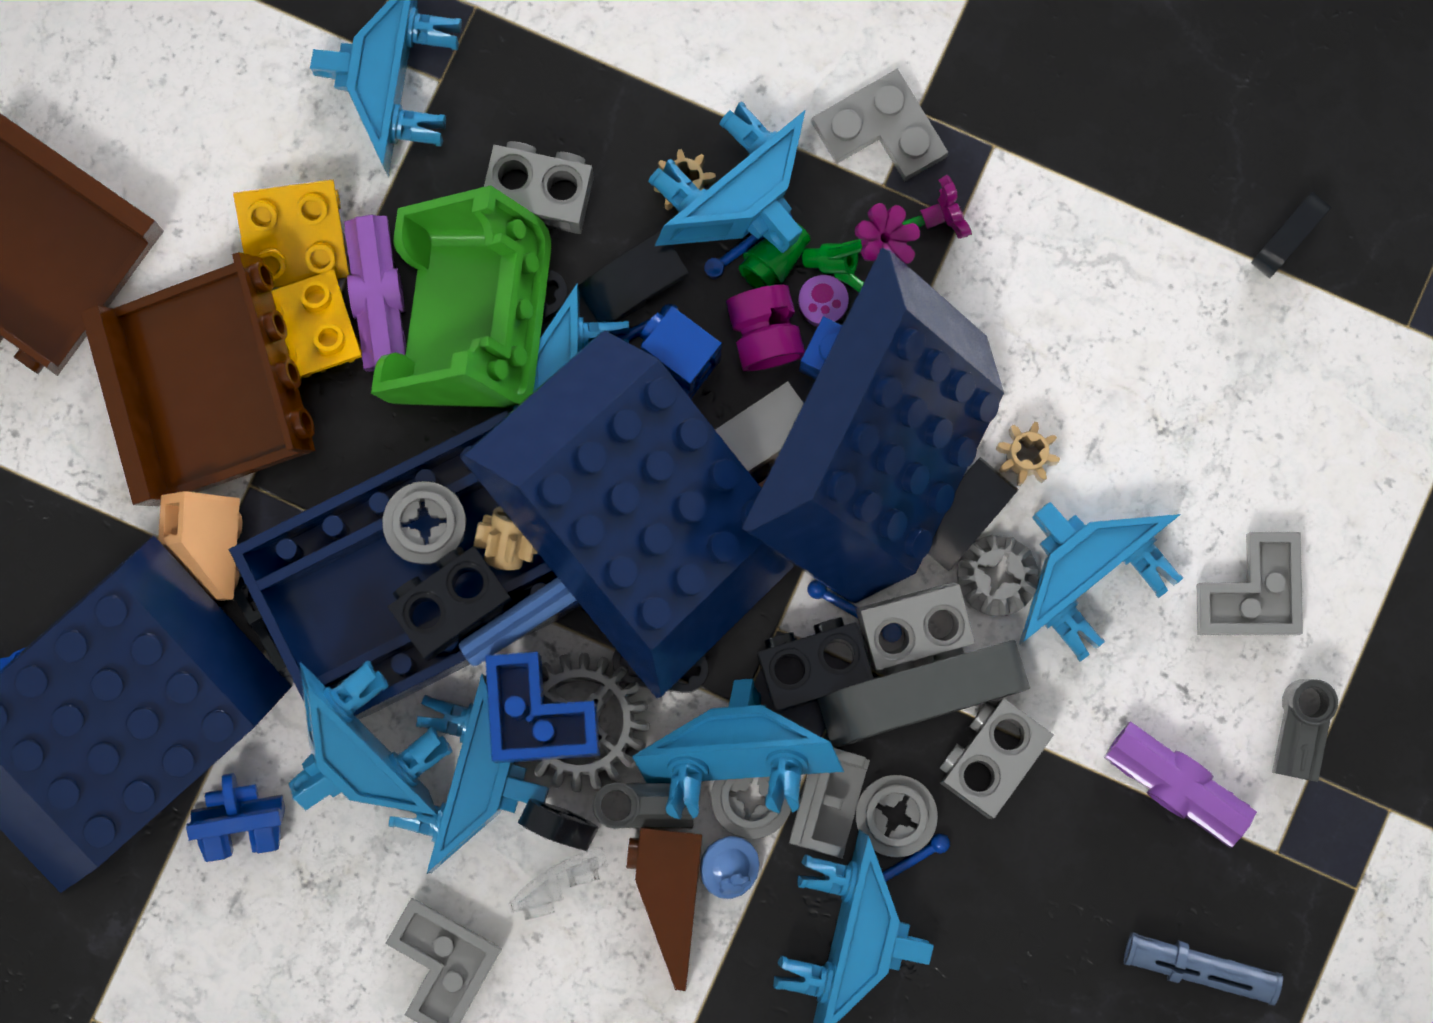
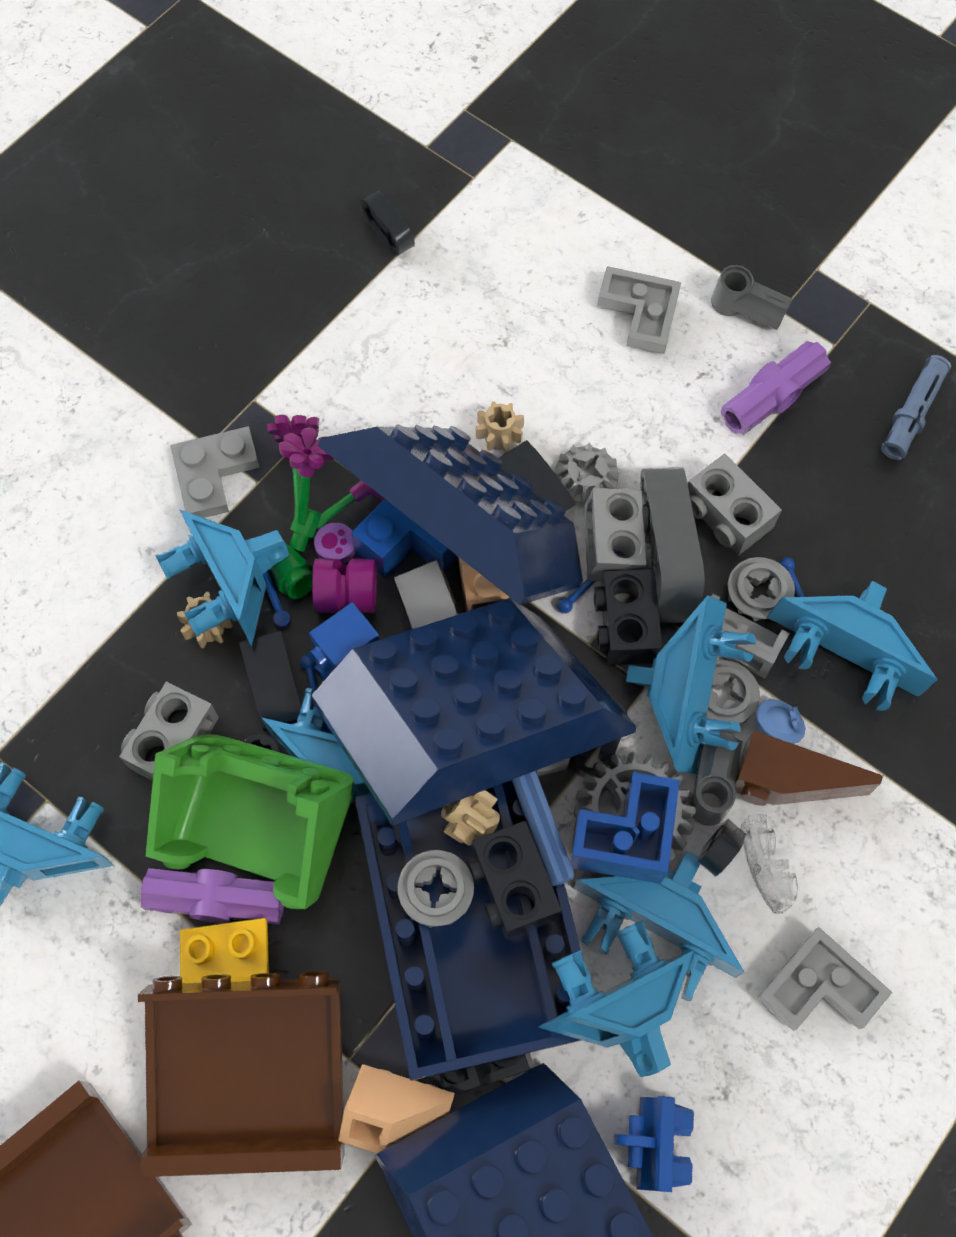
camera: 75 degrees left, 15 degrees down
yellow hinge [233,179,349,287] -> none
dark azure connector [1018,502,1183,662] -> none

